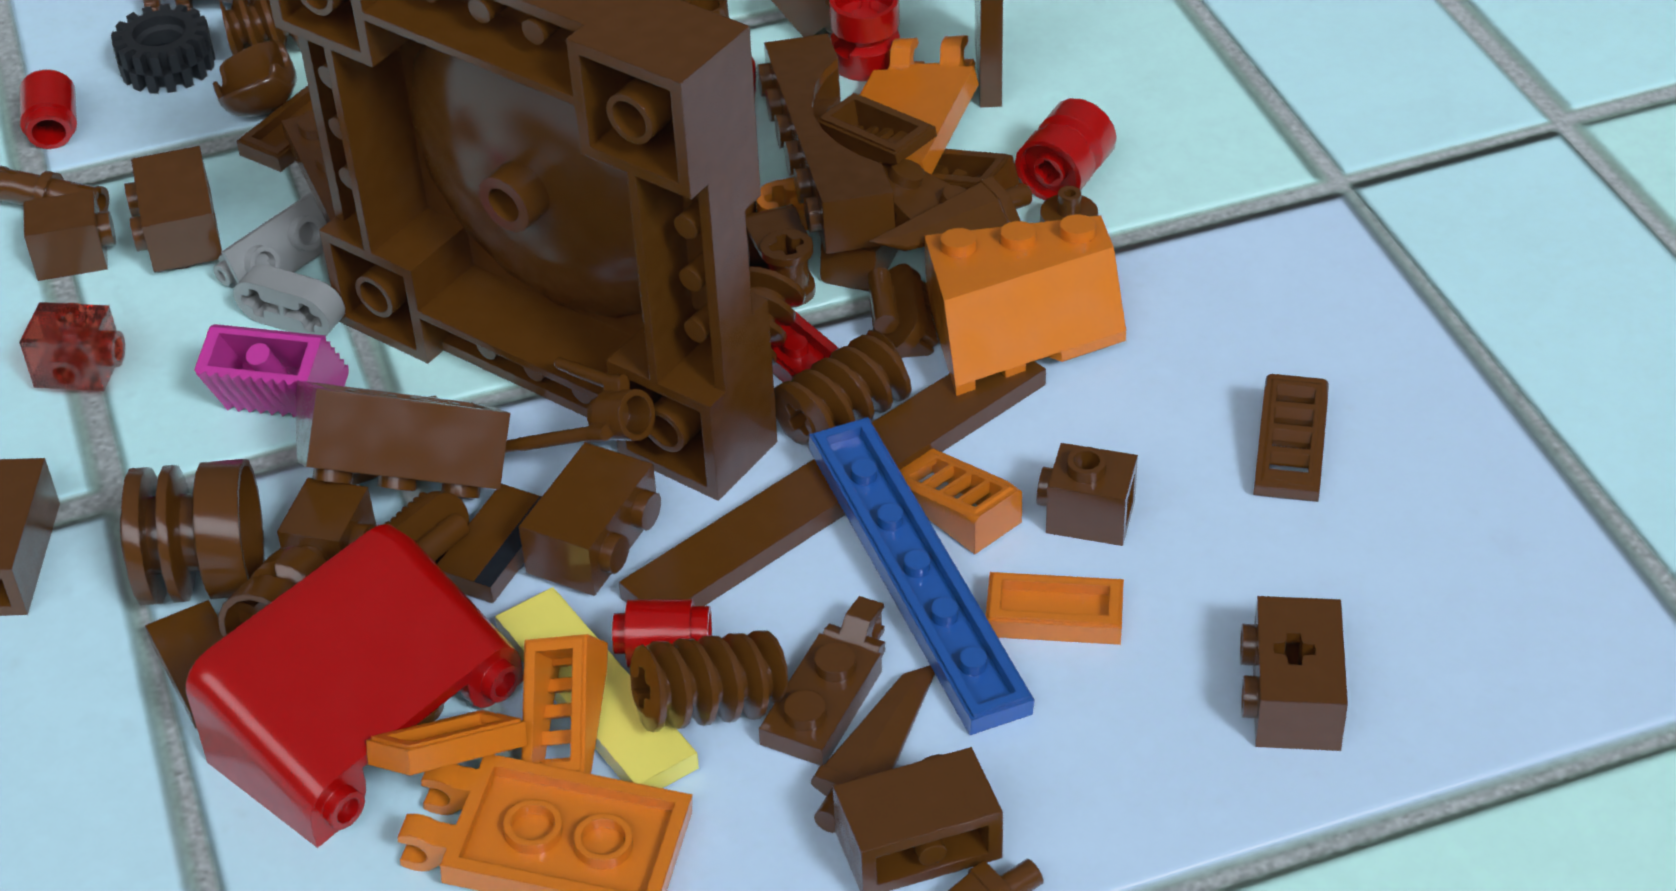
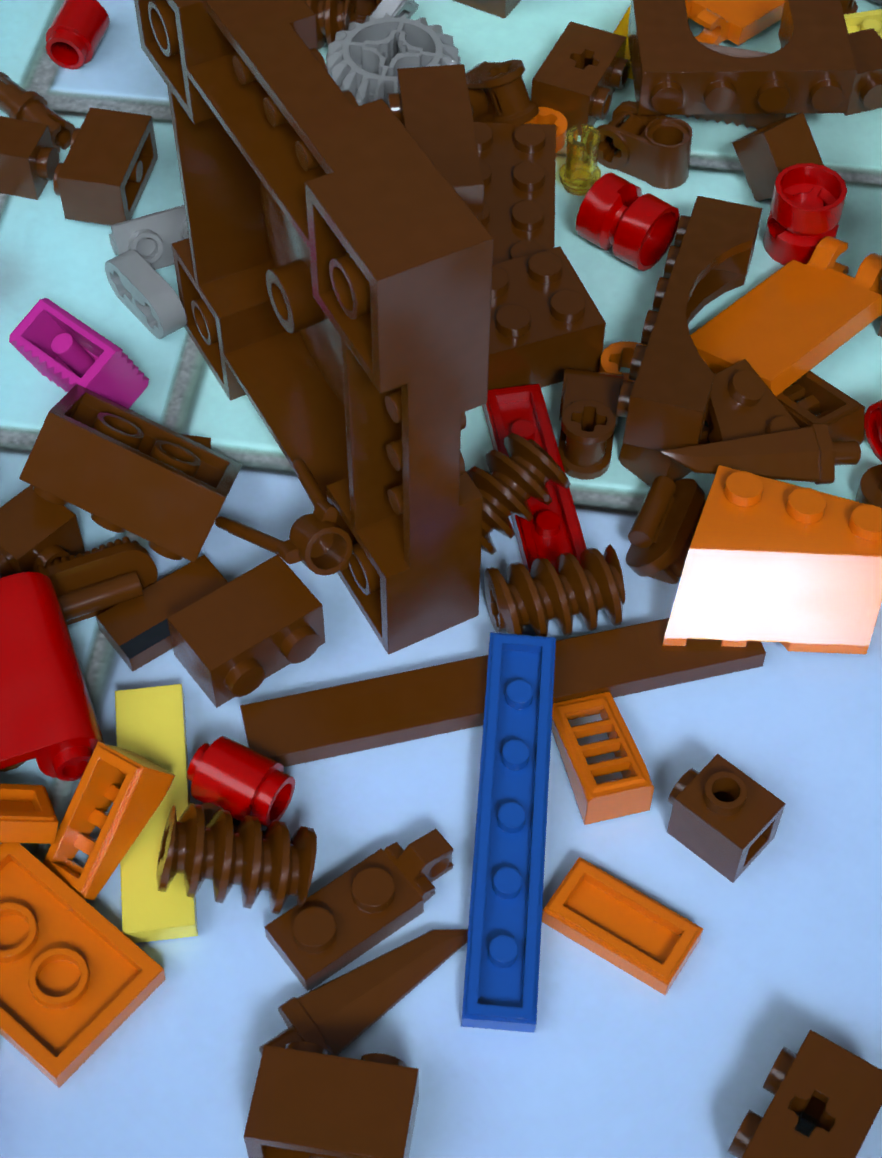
camera: 25 degrees right, 10 degrees up
reddish brown slope [817,93,937,164] -> none

